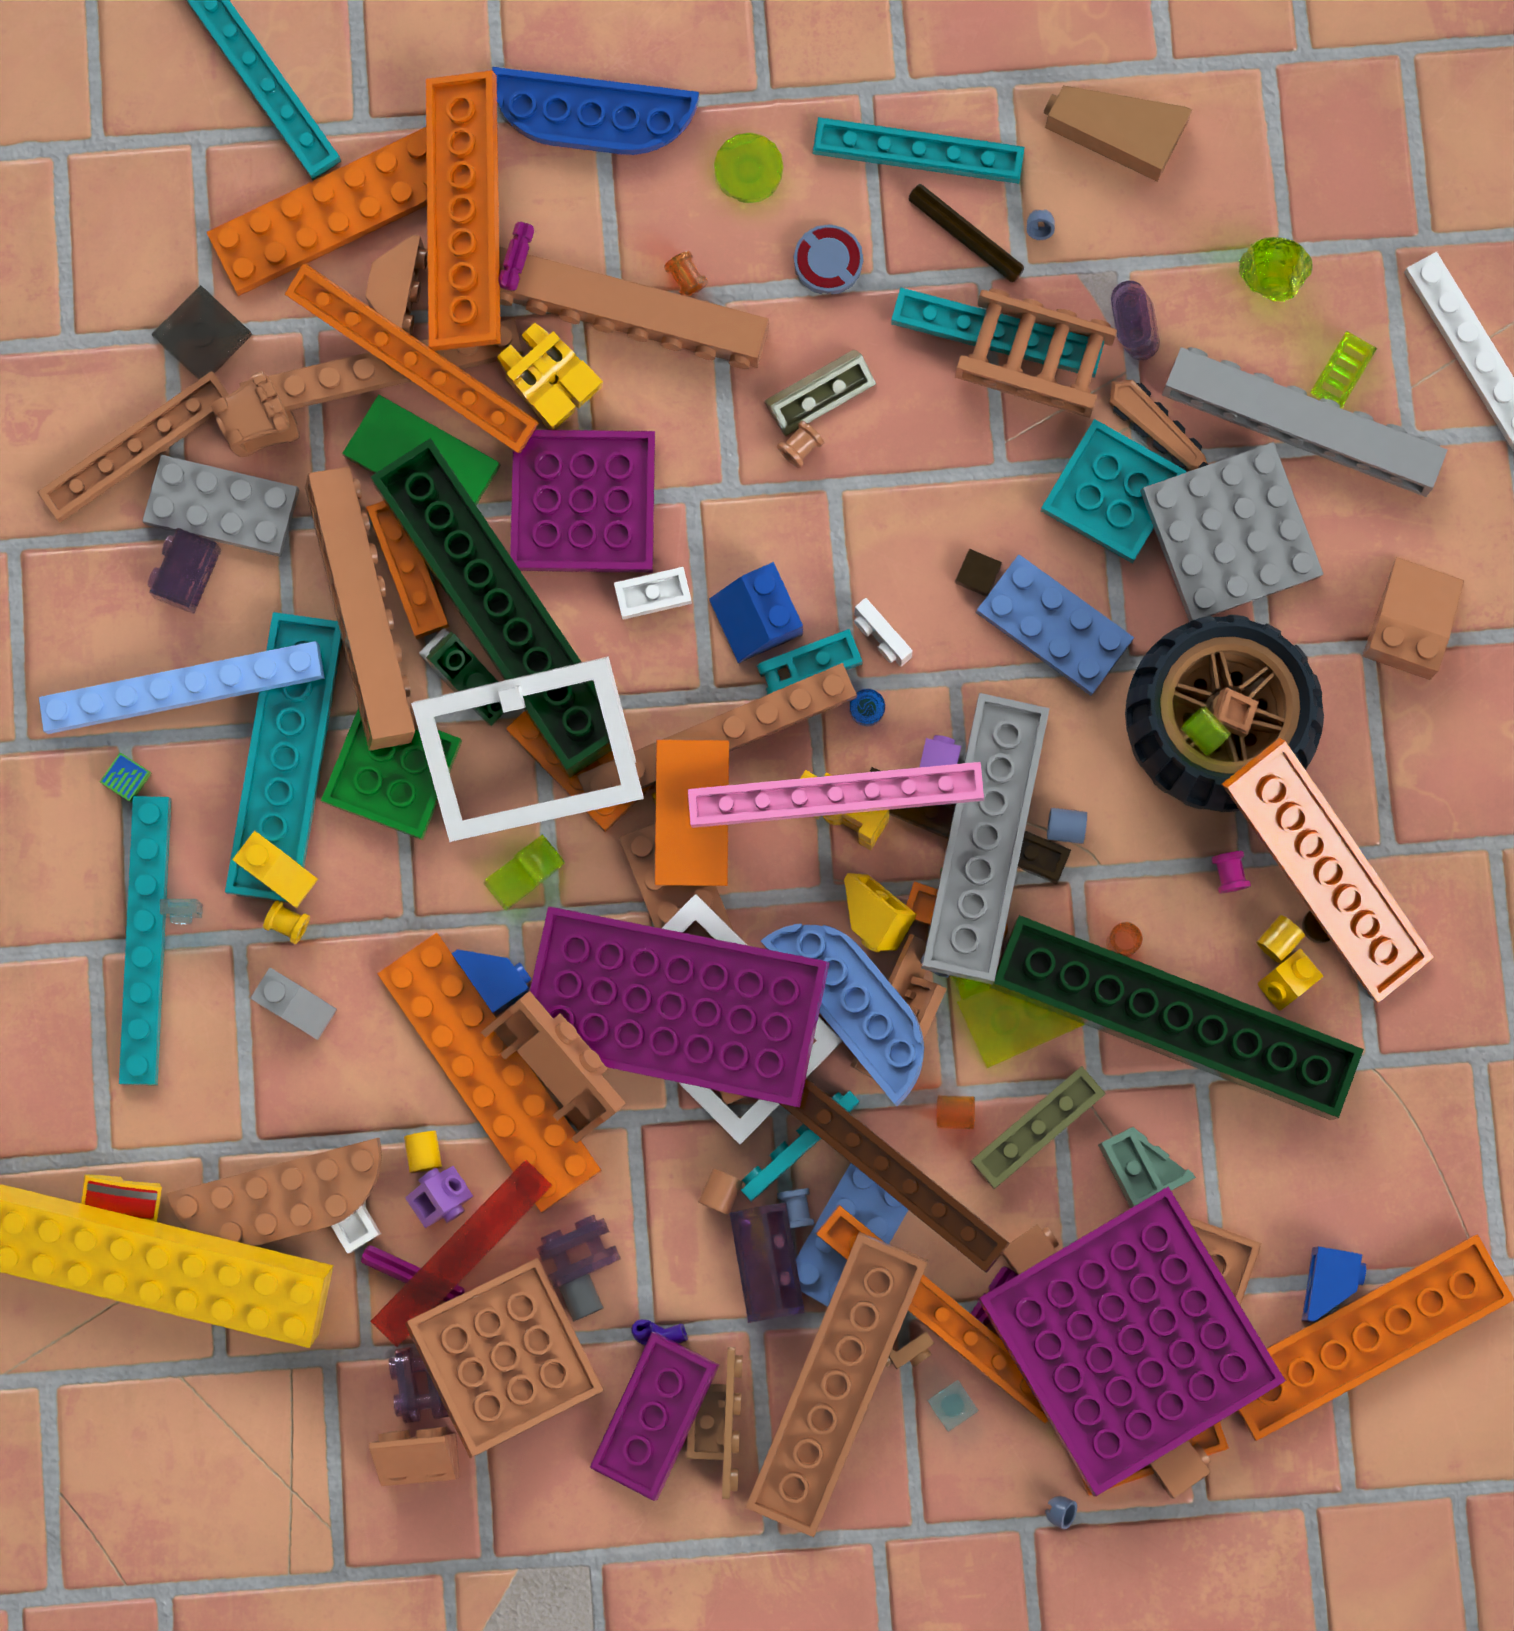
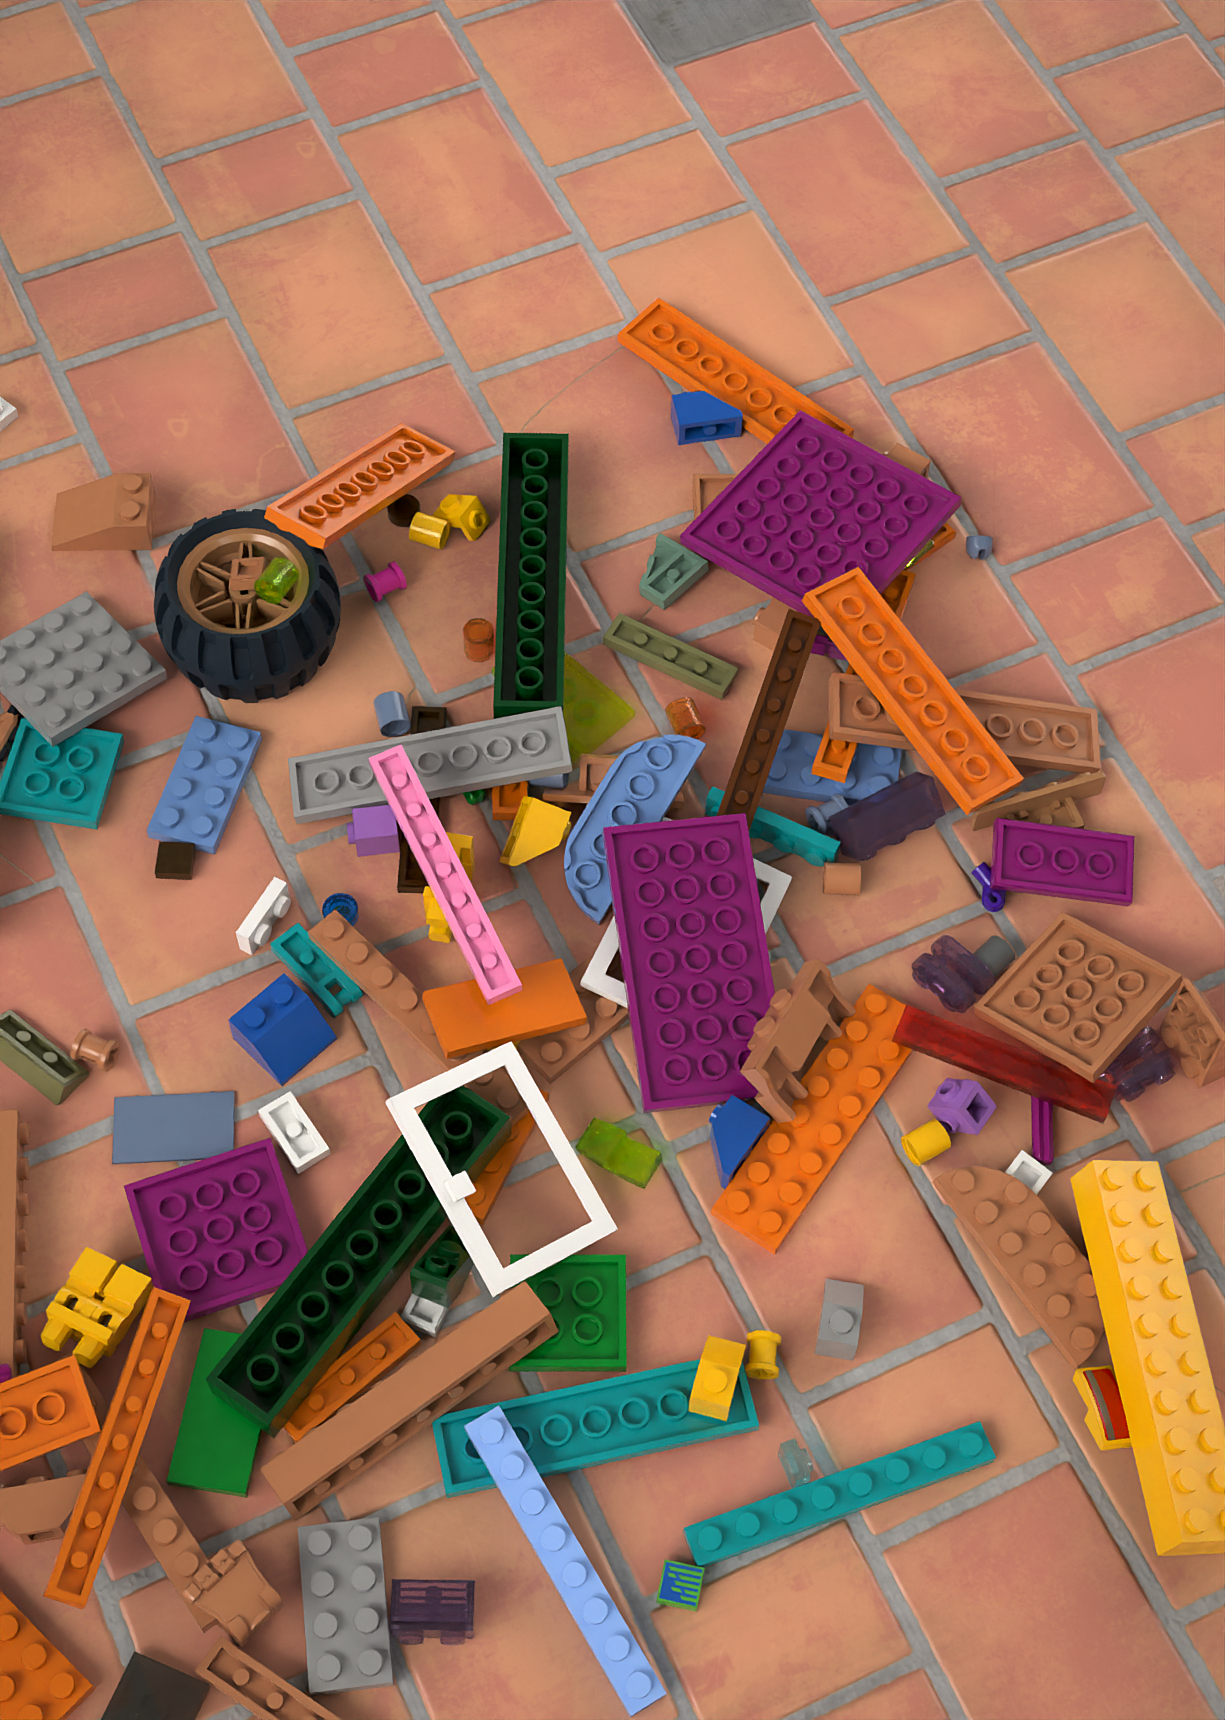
camera: 115 degrees left, 20 degrees down
clear light blue plate [927,1379,979,1432] -> none
none -> sand blue window [112,1091,234,1164]
none -> orange plate [802,567,1024,815]

